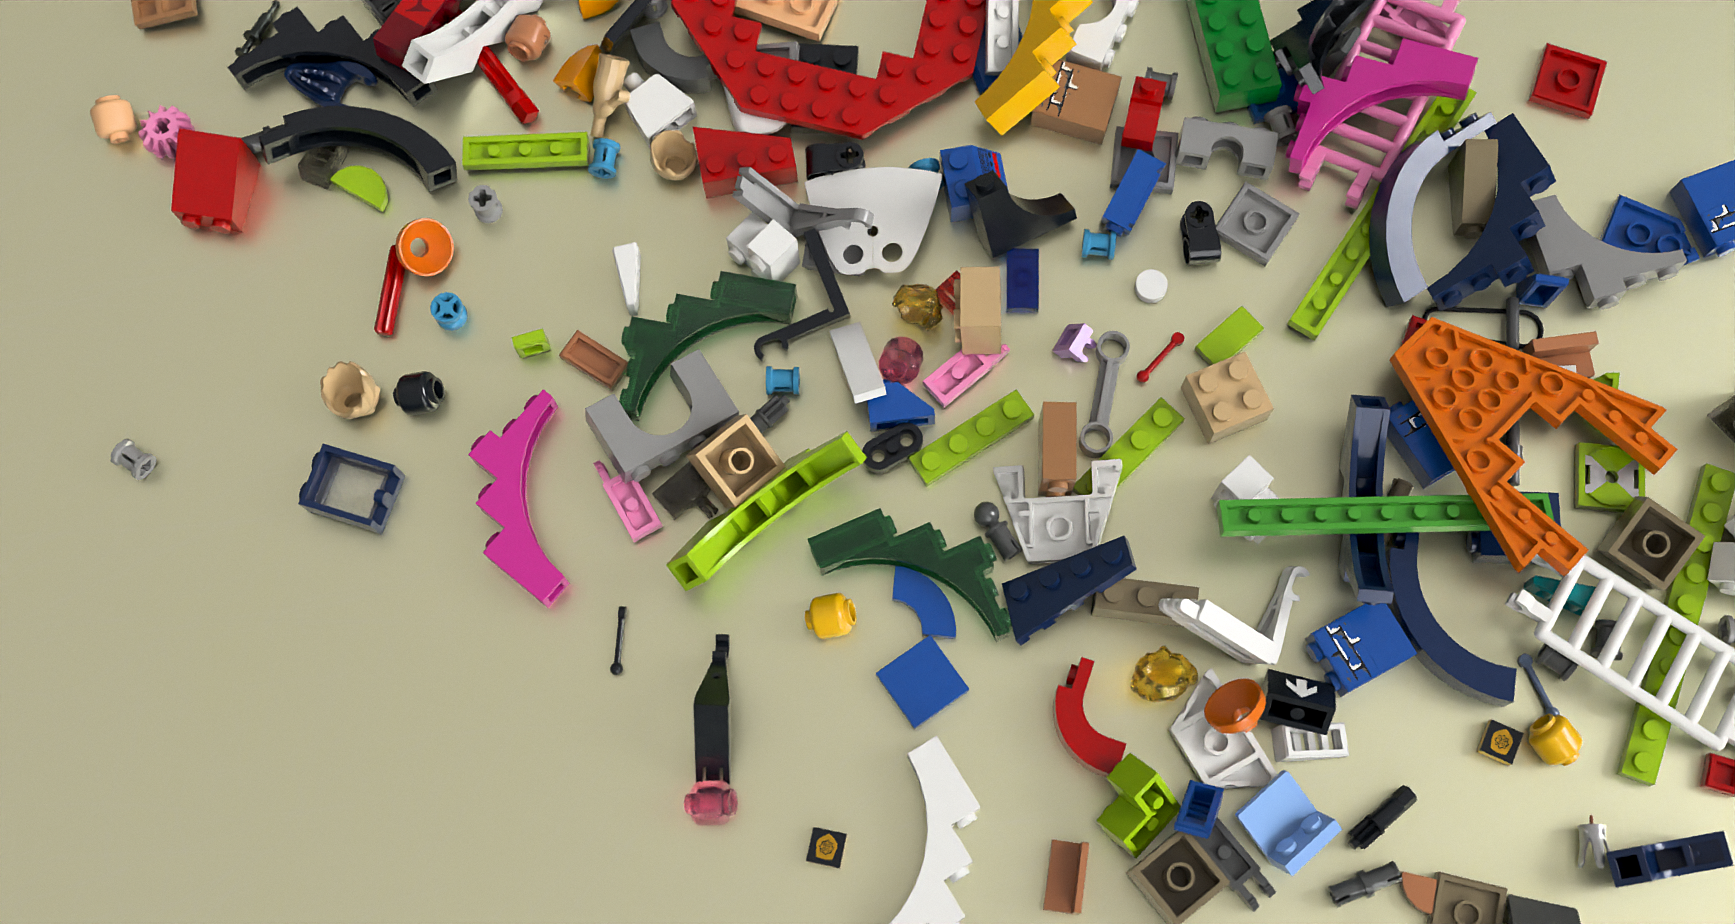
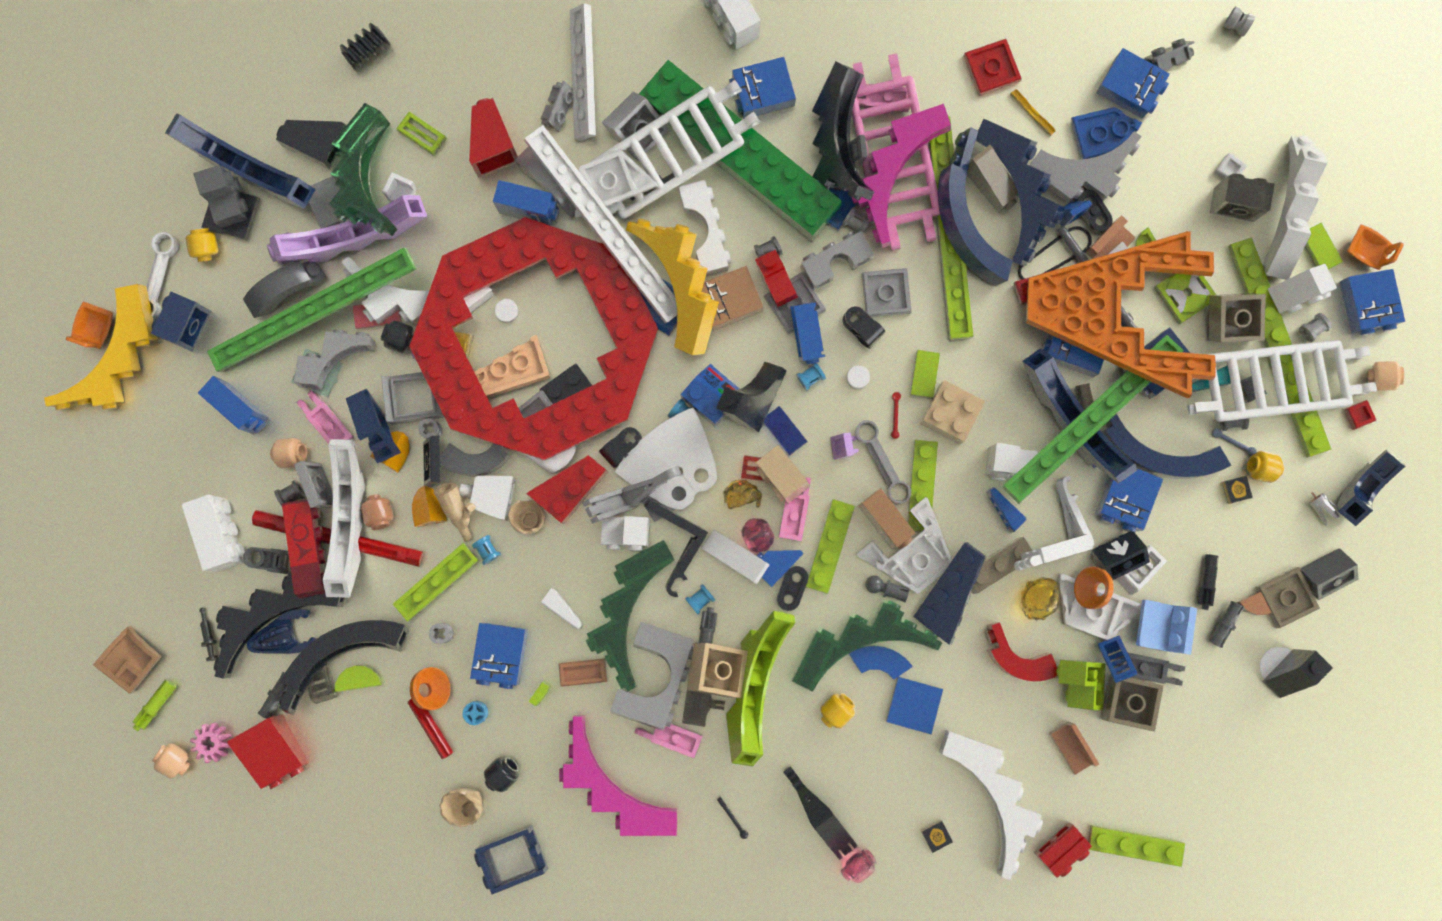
camera: 45 degrees left, 10 degrees up
none -> lime piece [132,679,176,731]
none -> blue brick [470,622,528,689]
none -> blue slope [986,487,1027,533]
none -> yellow piece [1010,89,1056,136]
none -> black plate [1076,190,1113,233]

